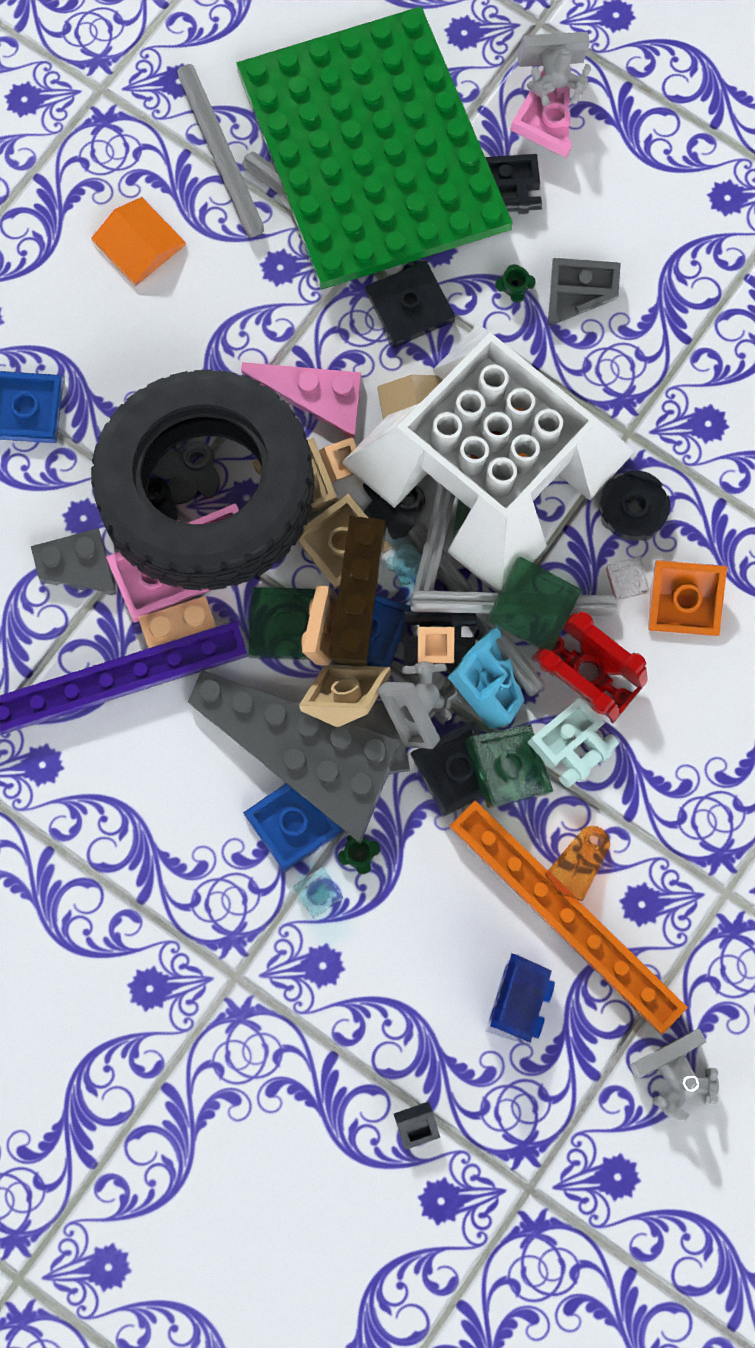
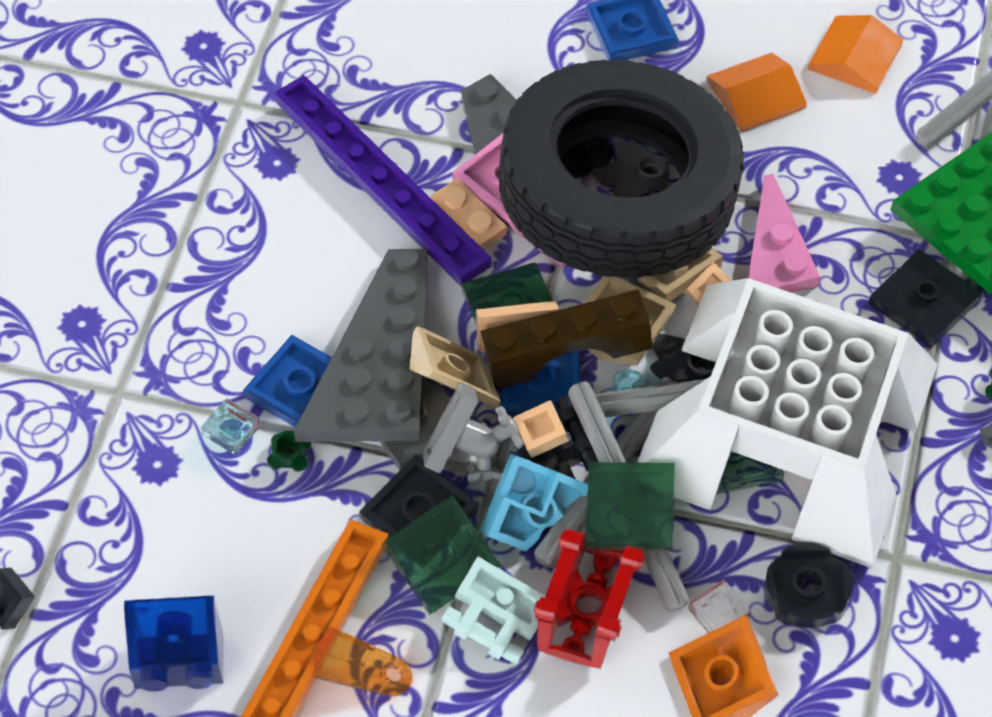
camera: 70 degrees right, 20 degrees down
none -> orange slope [706,52,807,132]

